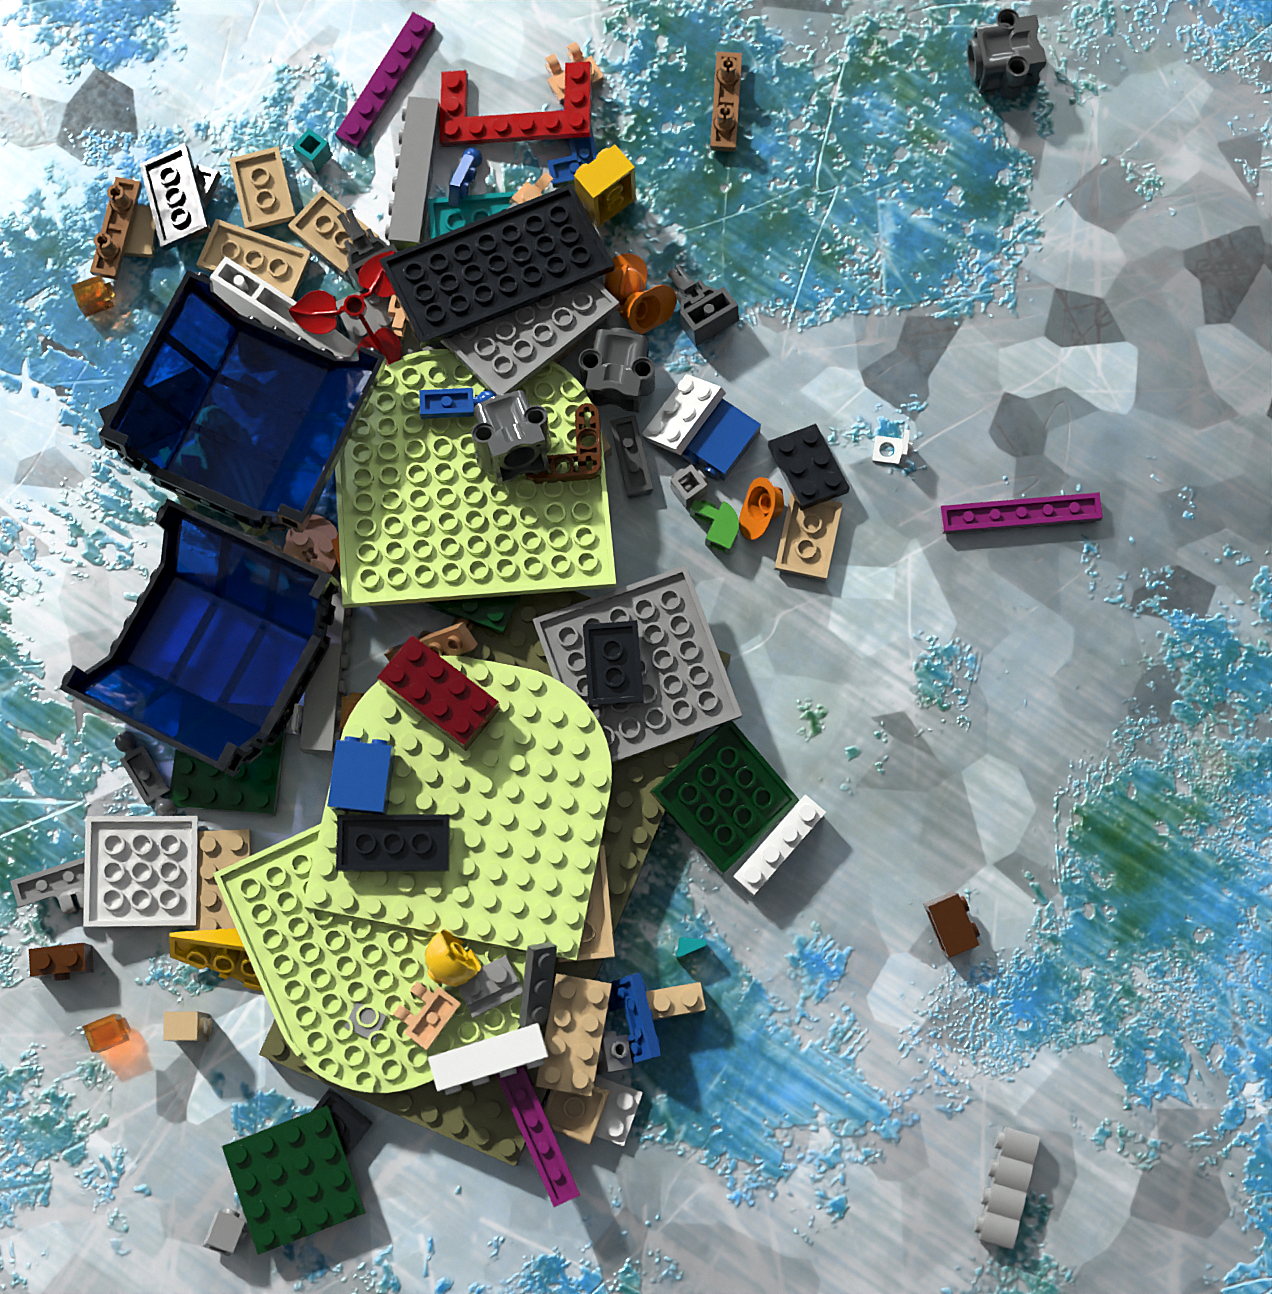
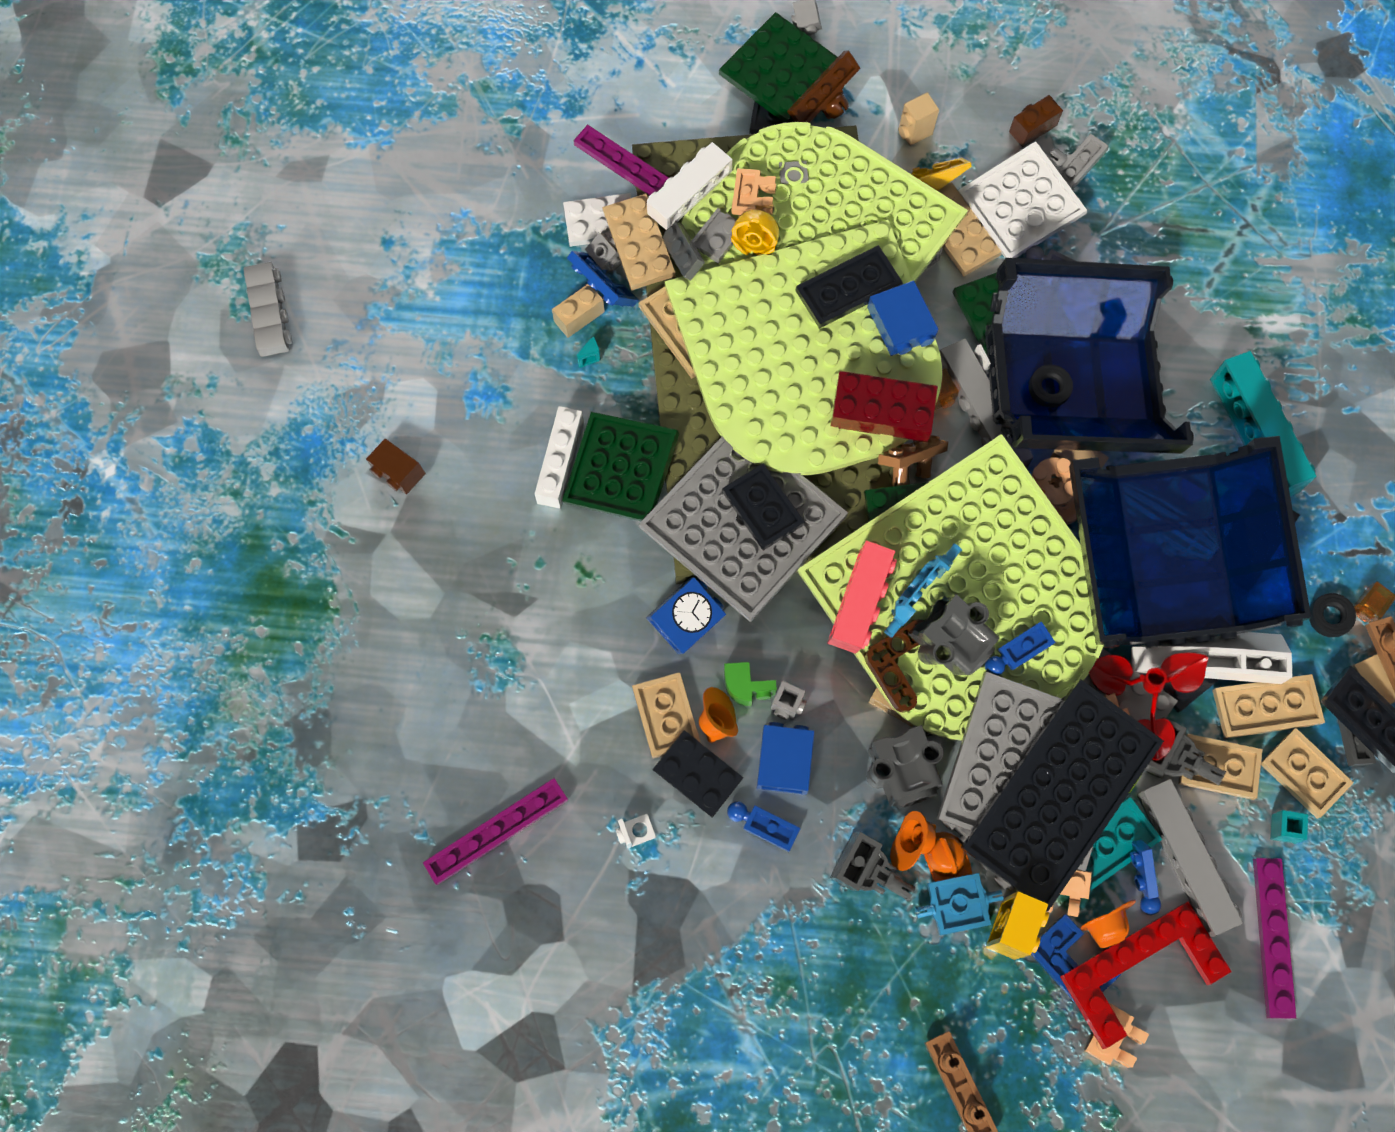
camera: 145 degrees right, 5 degrees down
clear orange brick [83,1014,131,1053] -> none
tan tile [544,1085,611,1145] -> none
dark grey plate [610,415,653,497] -> none
white plate [641,374,726,455] -> none
none -> blue brick [646,577,726,654]
none -> blue plate [727,801,801,852]
none -> reddish brown plate [787,50,861,123]
none -> coral brick [827,541,897,654]
none -> dark azure plate [884,544,962,638]
none -> dark azure plate [915,873,1004,935]
none -> black tyre [1029,364,1073,408]
none -> orange piece [1080,899,1136,948]
none -> teal brick [1210,351,1317,498]
none -> black tyre [1309,593,1356,638]

